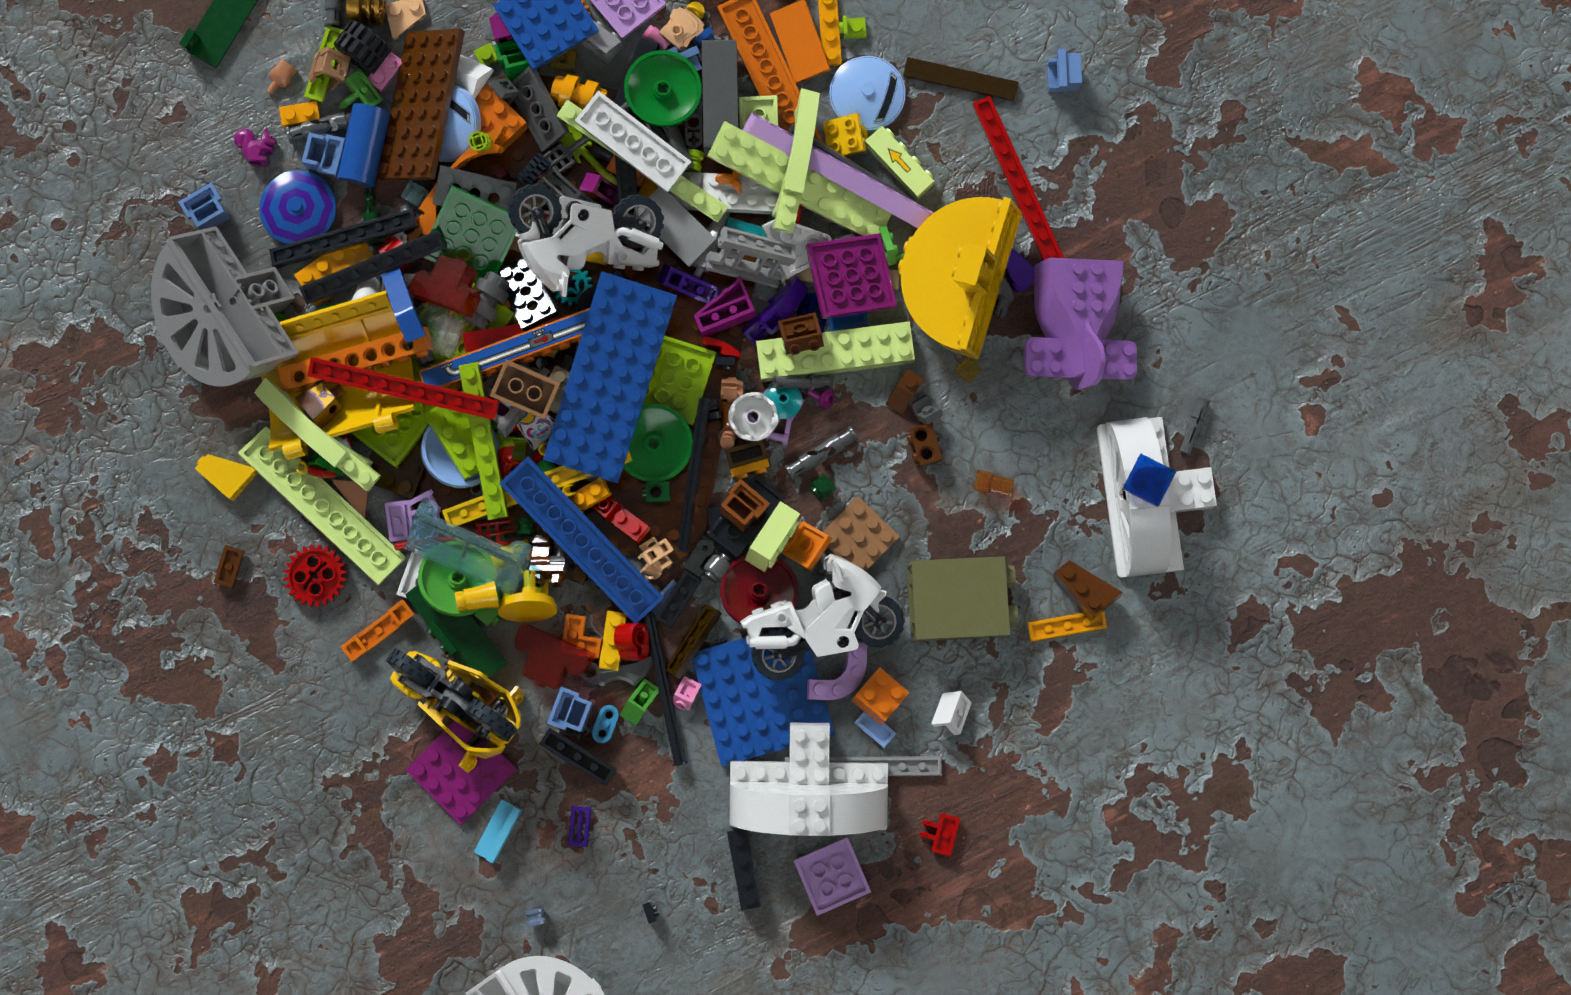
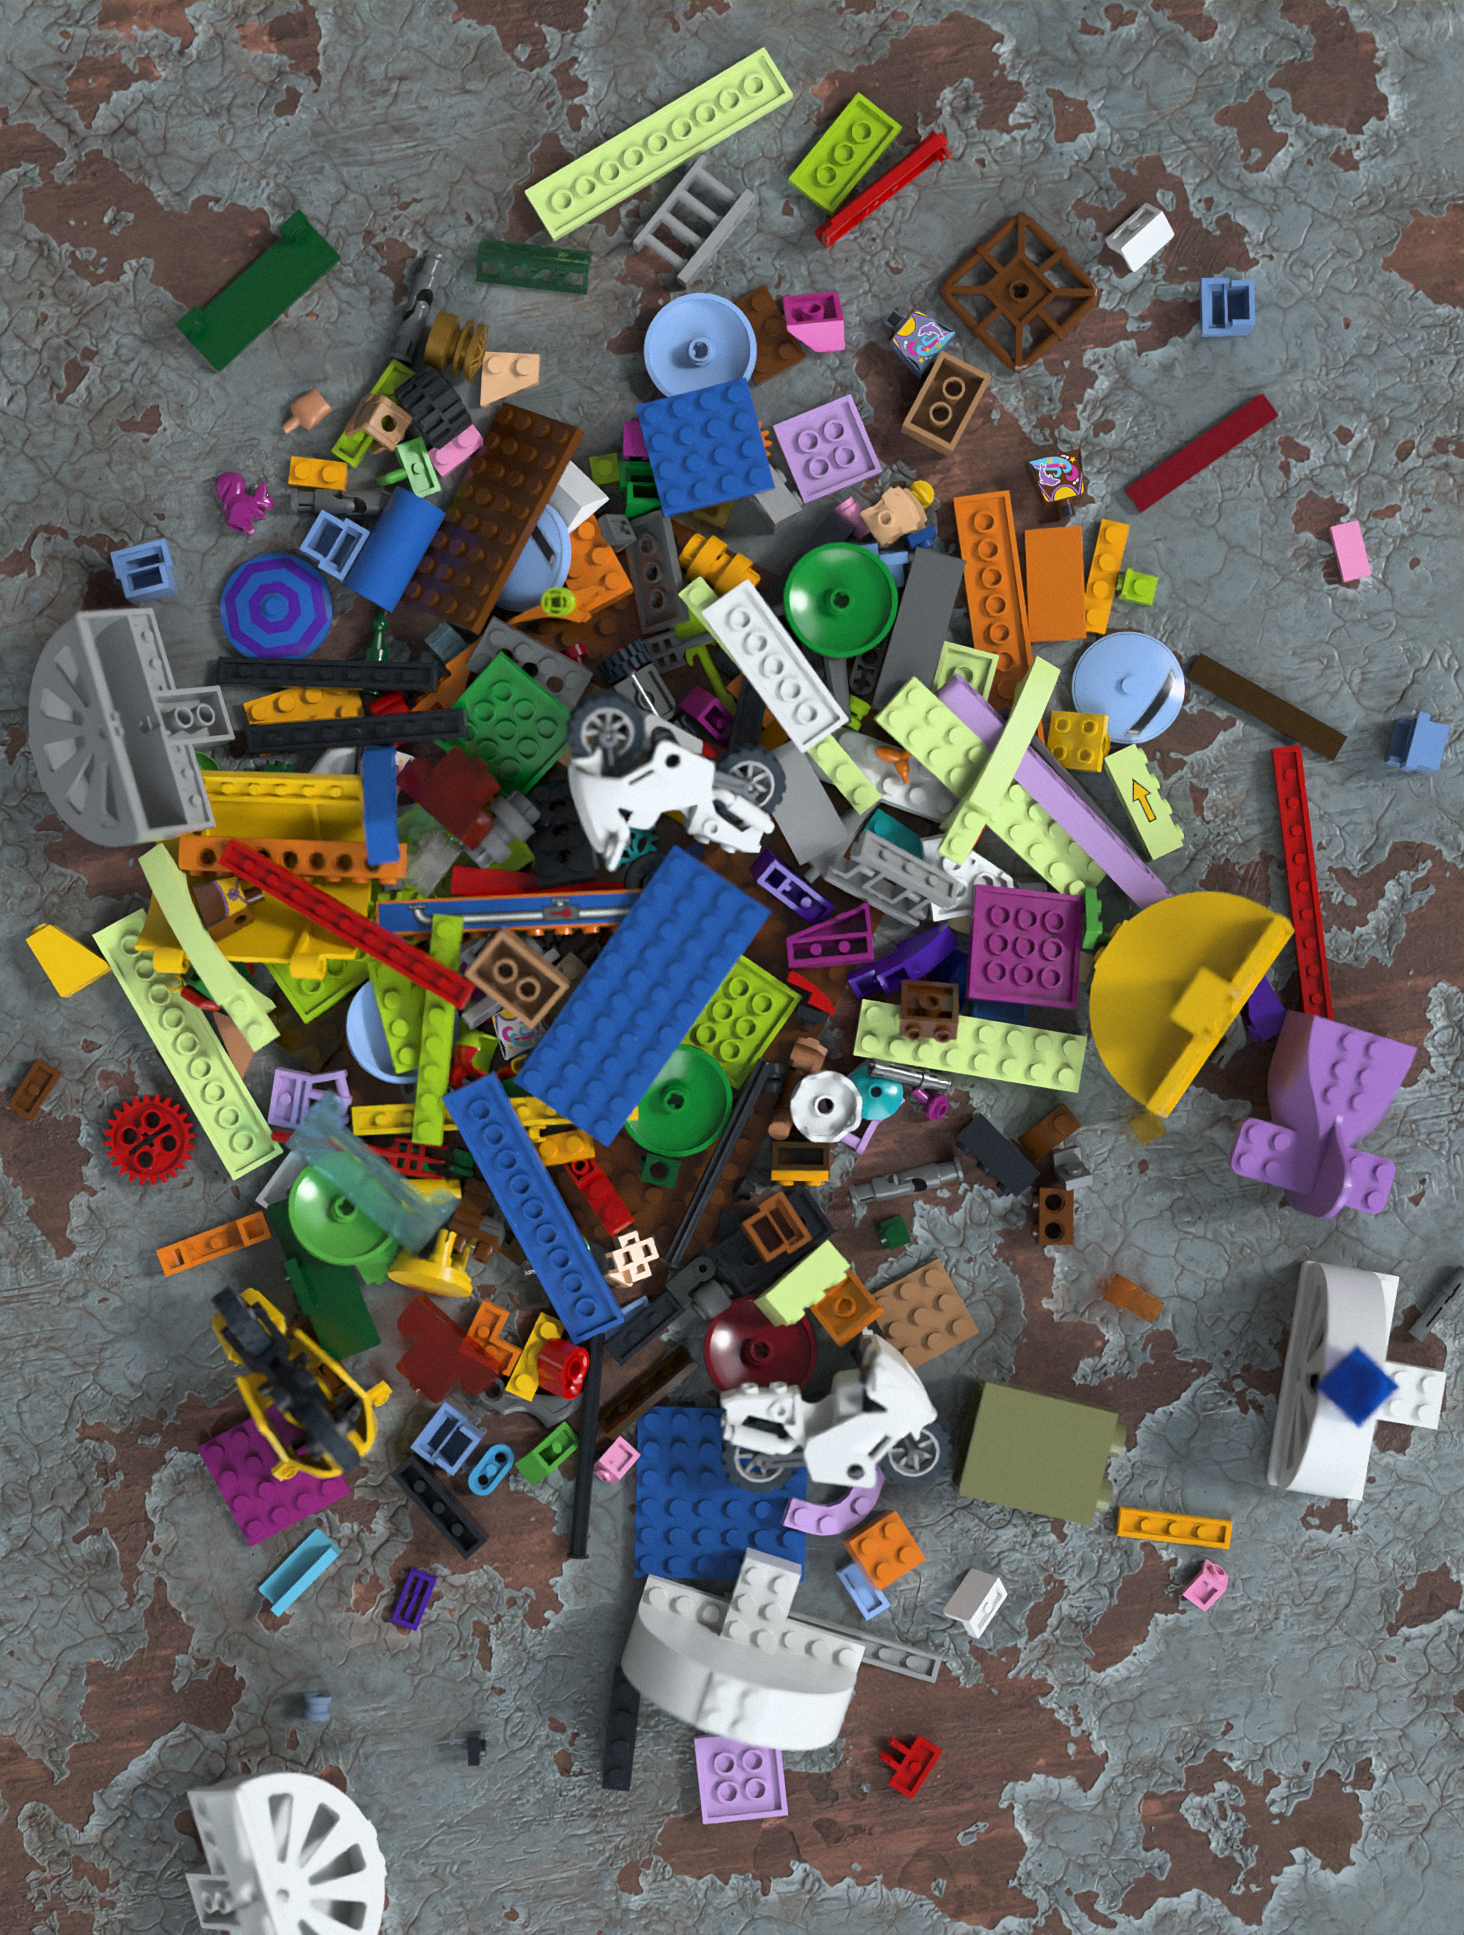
camera: 20 degrees right, 5 degrees up
yellow plant [454,581,499,611] -> none
reddish brown wedge [1053,560,1123,621] -> none
none -> black piece [732,1176,756,1201]
none -> black brick [955,1112,1041,1198]
none -> bright pink bracket [1182,1559,1229,1612]

